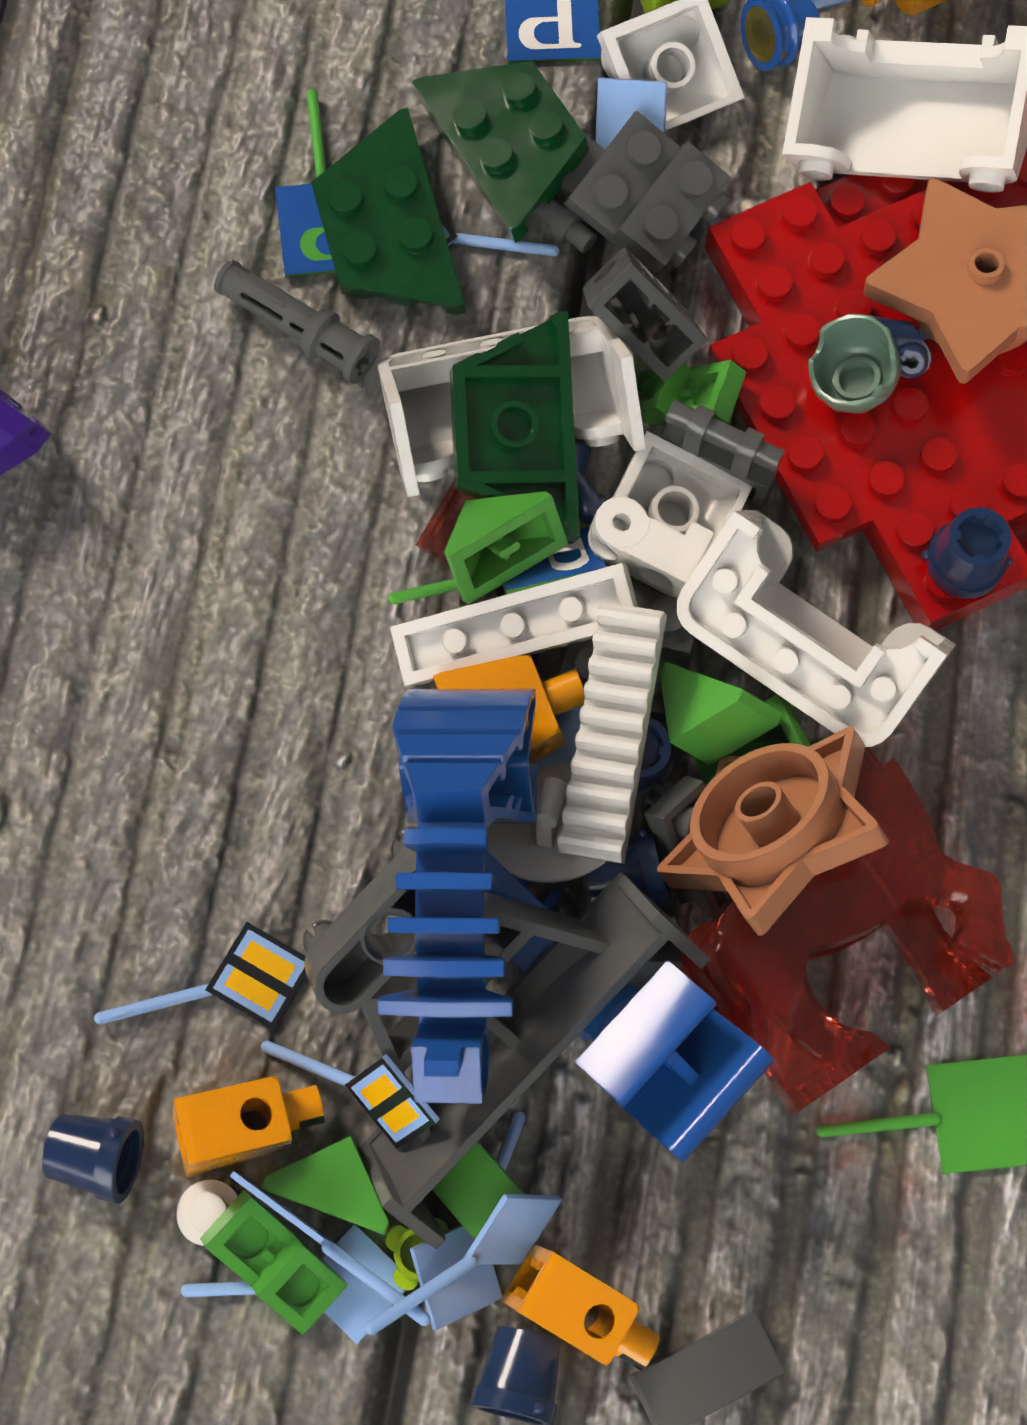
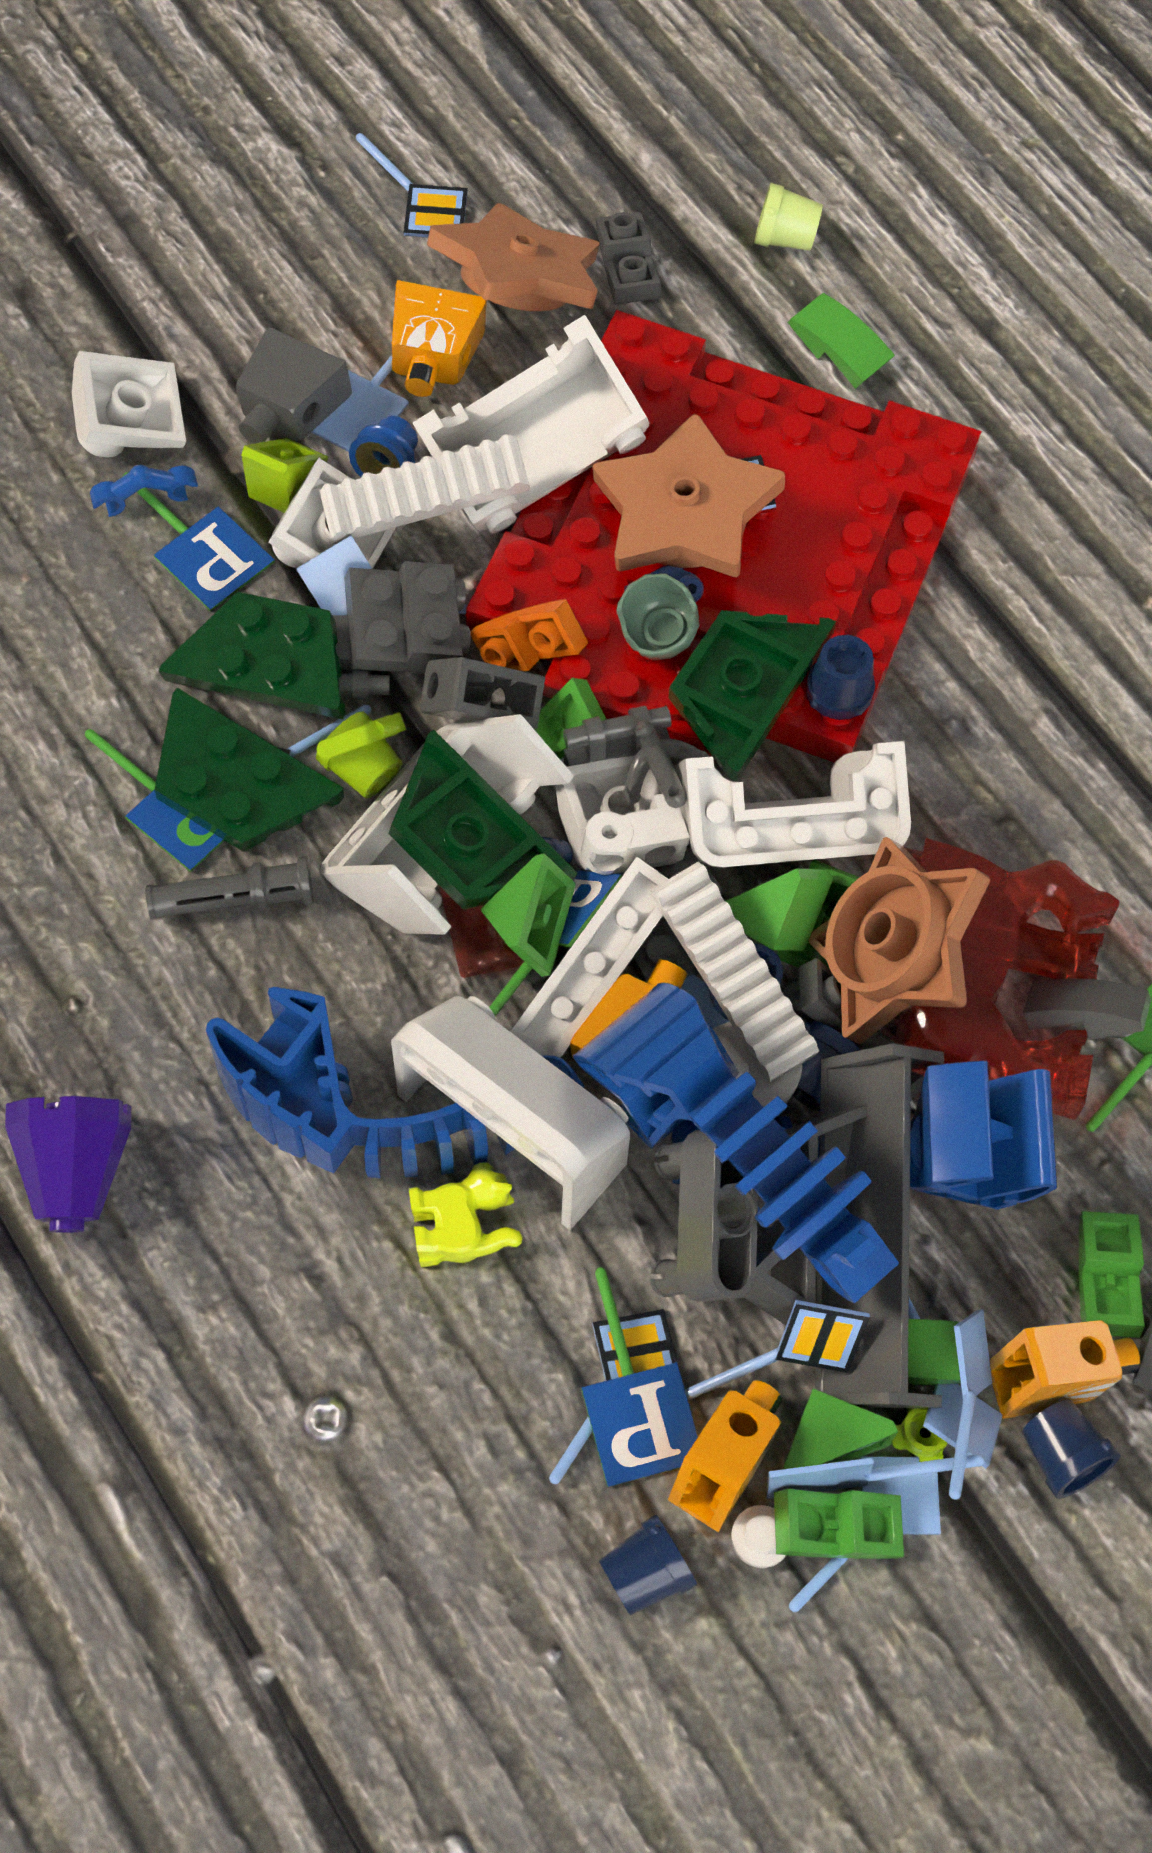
camera: 45 degrees left, 10 degrees down
none -> blue piece [206,987,584,1178]
none -> lime piece [315,711,406,799]
none -> white gear [319,434,530,544]
none -> white windscreen [391,996,630,1230]
none -> neon yellow animal [409,1162,523,1267]
none -> orange slope [470,599,588,671]
none -> blue piece [581,1267,698,1487]
none -> dark grey piece [624,720,709,809]
none -> dark green wing [668,610,836,782]
none -> dark grey slope [1023,978,1151,1040]
none -> bright green slope [1079,1211,1145,1338]

